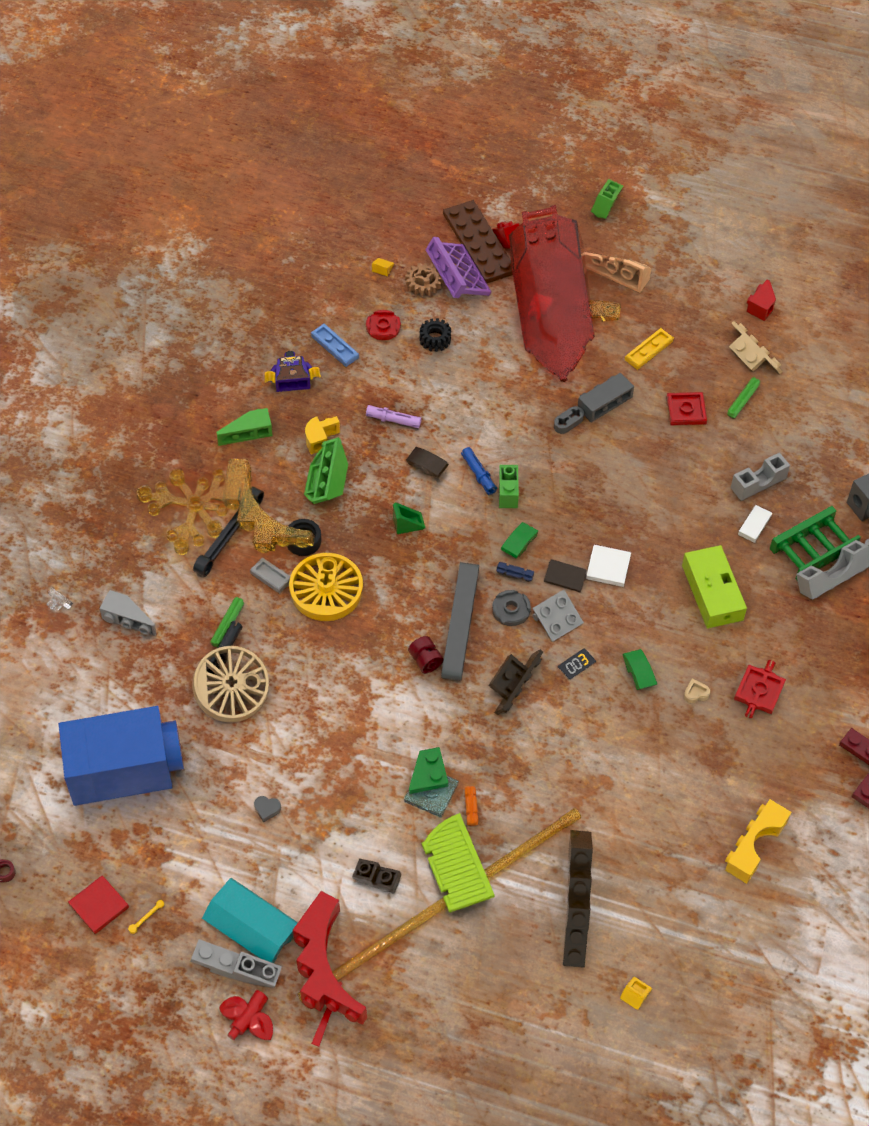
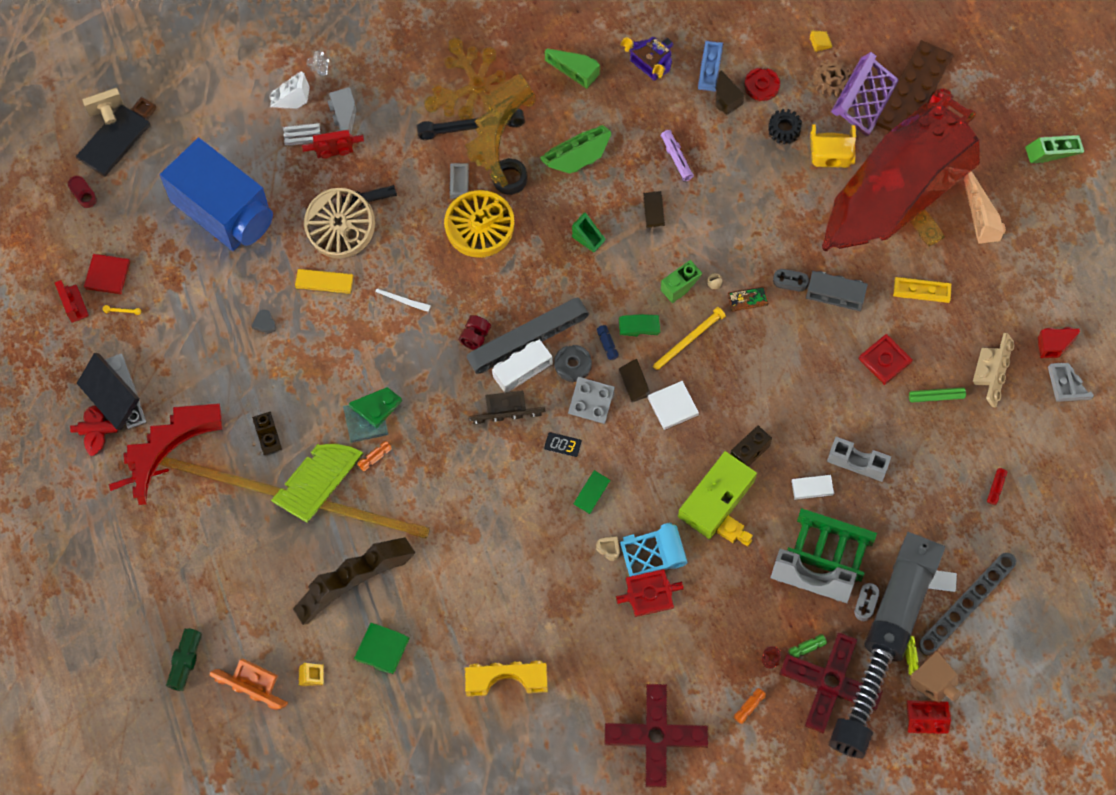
camera: 55 degrees right, 10 degrees up
teal slope [202,878,298,963] -> none
bright green axle [211,597,244,648] -> none
yellow brick [305,416,340,455] -> none
blue pin [461,447,497,495] -> none
none -> red bracket [54,280,89,323]
none -> black tile [77,353,140,430]
none -> dark green piece [166,628,202,691]
none -> orange bracket [210,659,288,710]
none -> white slope [270,72,309,109]
none -> white tile [283,123,320,146]
none -> yellow tile [295,269,354,294]
none -> red plate [302,130,364,159]
none -> green slope [354,622,410,674]
none -> white sticker [375,289,431,312]
none -> white brick [492,339,553,392]
none -> medium azure piece [620,523,688,576]
none -> yellow bar [653,307,726,370]
none -> tan hinge [707,273,723,289]
none -> dark brown slope [715,70,744,115]
none -> yellow plate [717,515,753,547]
none -> tile [728,286,769,312]
none -> dark brown brick [730,425,772,467]
none -> yellow piece [810,124,856,168]
none -> red axle [987,468,1008,505]
none -> light grey wing [1048,363,1094,402]

